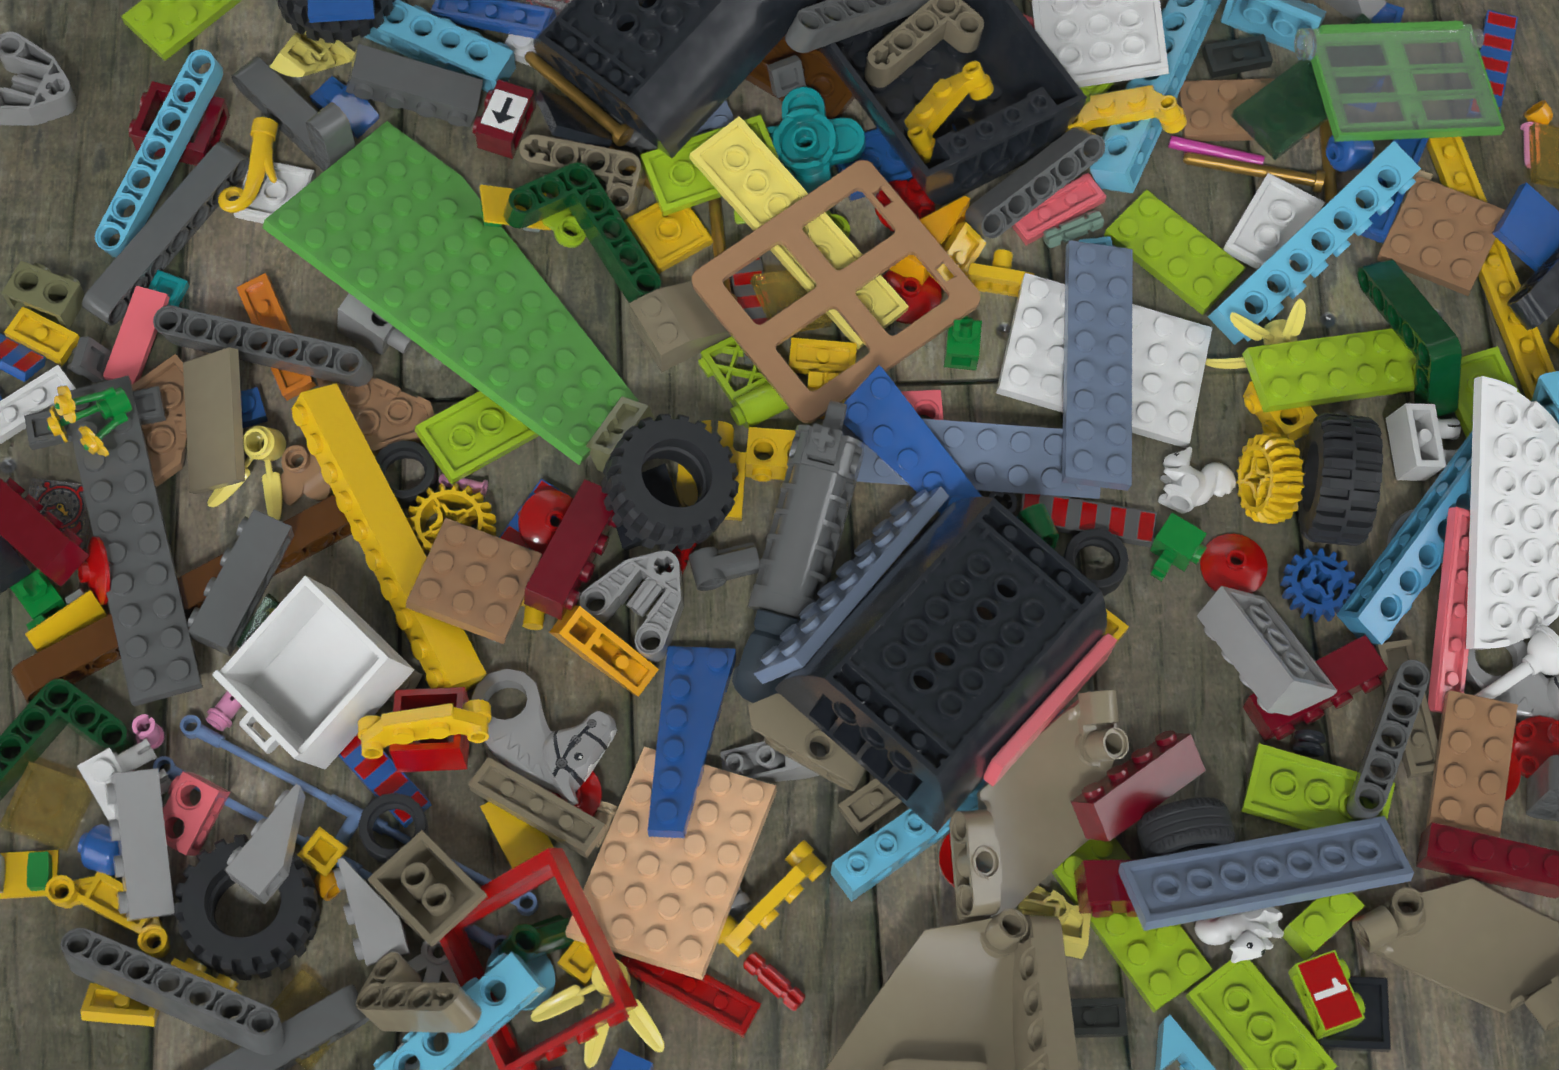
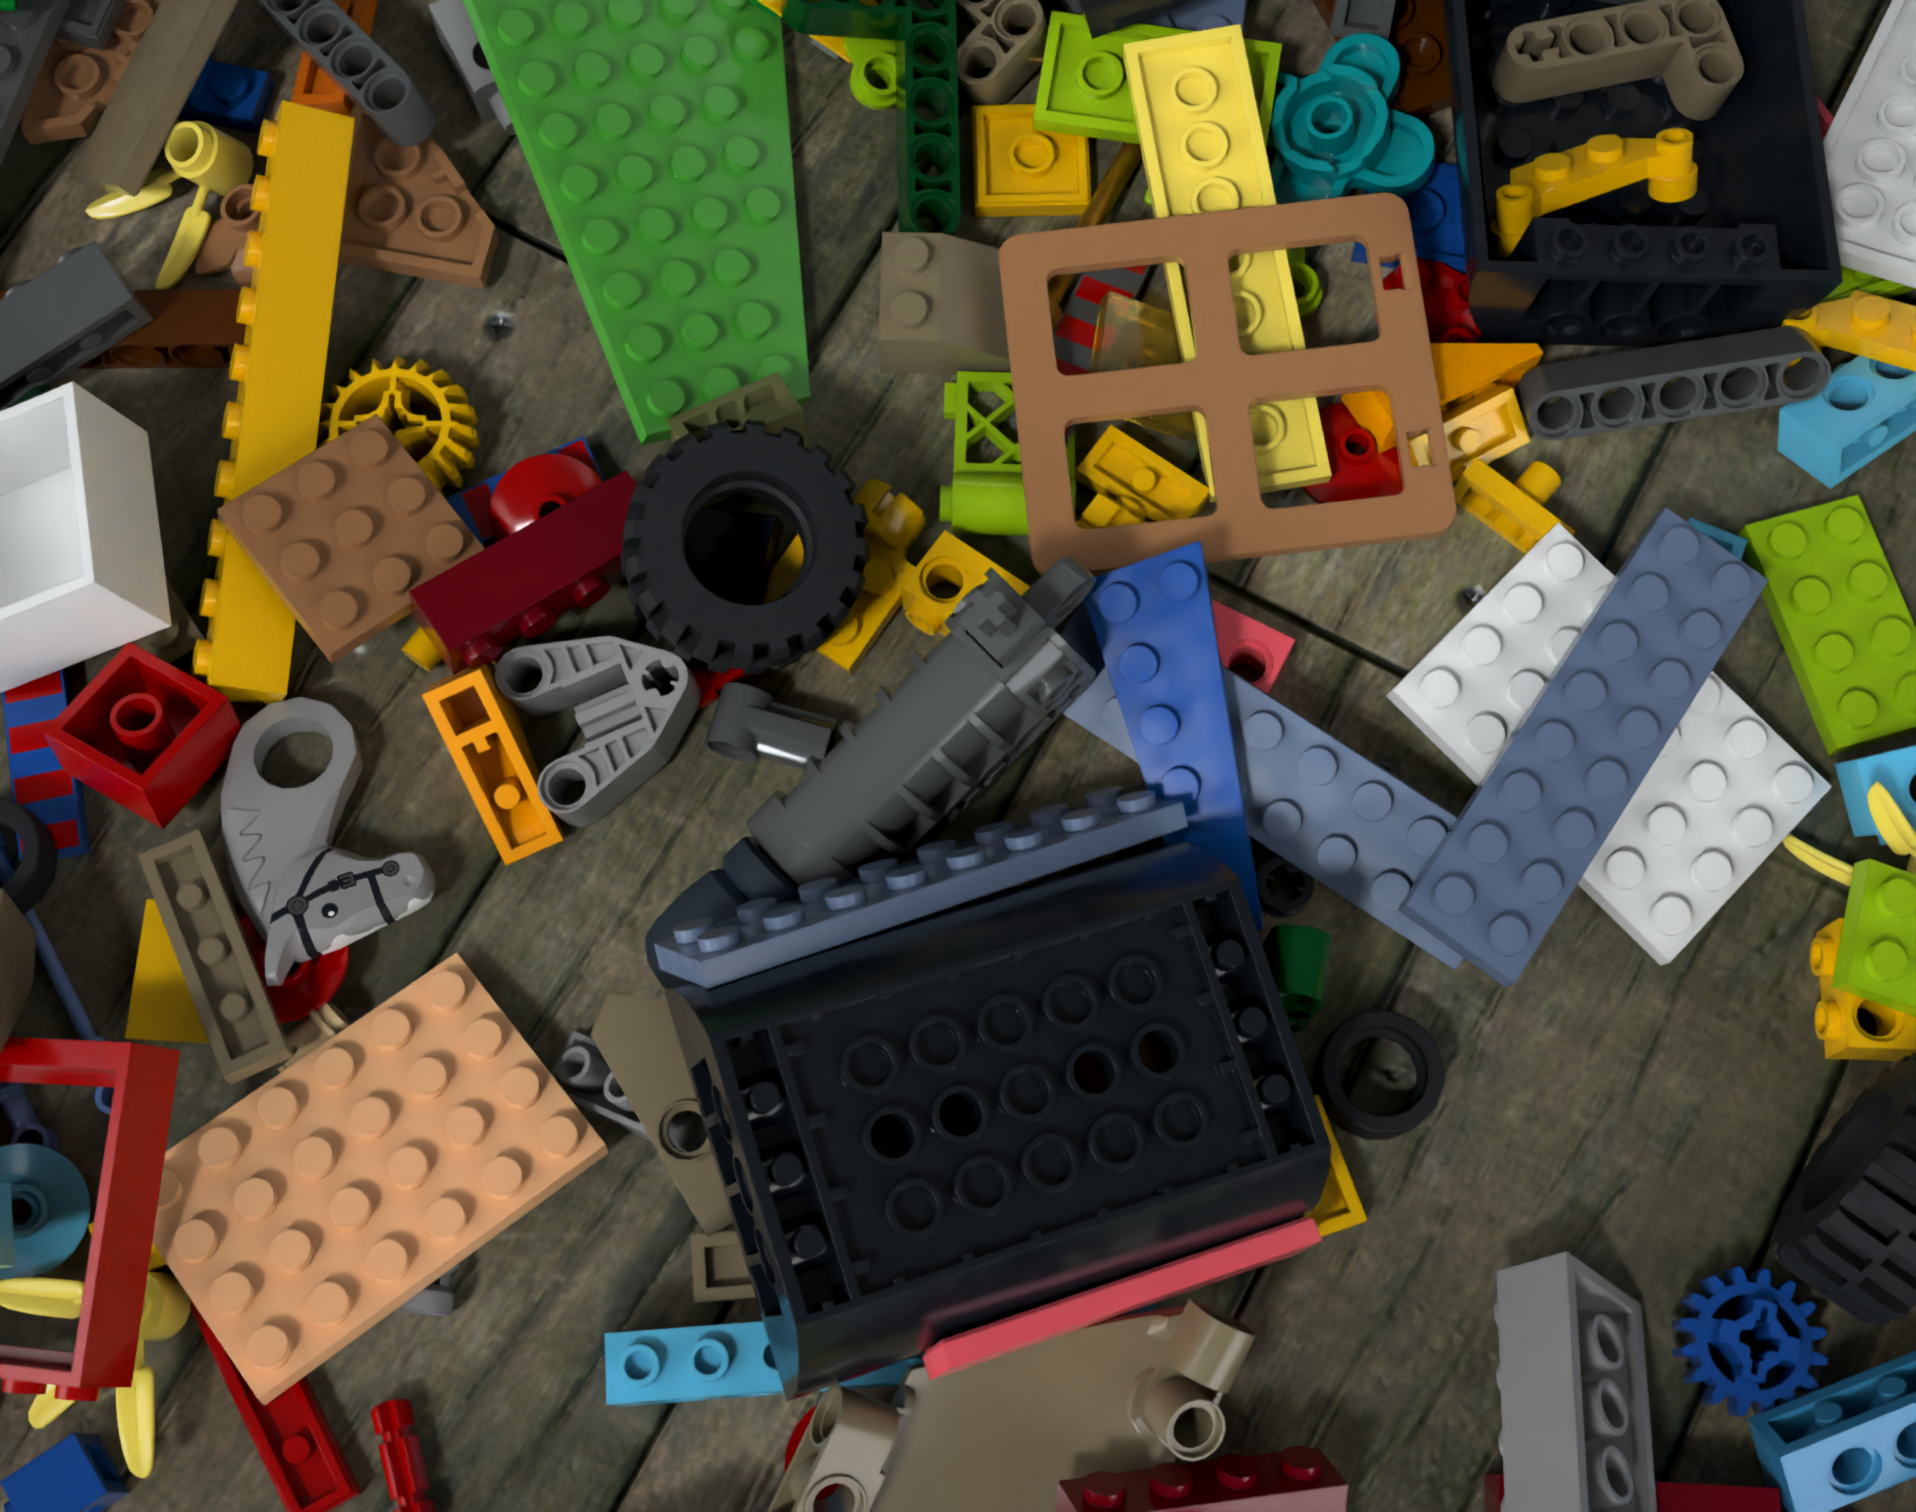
camera: 35 degrees right, 5 degrees up
yellow plate [358,699,492,759] -> none
black tyre [375,440,438,508] -> none
lime plate [415,391,539,485] -> none
bright pink piece [439,474,488,498] -> none
dark green piece [498,914,574,964] -> none
blue wing [647,646,736,838] -> none
yellow plate [717,840,827,958] -> none
green brick [944,316,982,371] -> none
coral tile [1012,172,1106,246] -> none
tile [1020,493,1157,547] -> none
sand green axle [1043,210,1104,248] -> none
green brick [1150,513,1207,582] -> none
white animal [1158,447,1236,514] -> none
red dish [1200,534,1268,594] -> none
yellow gear [1236,433,1305,524] -> none

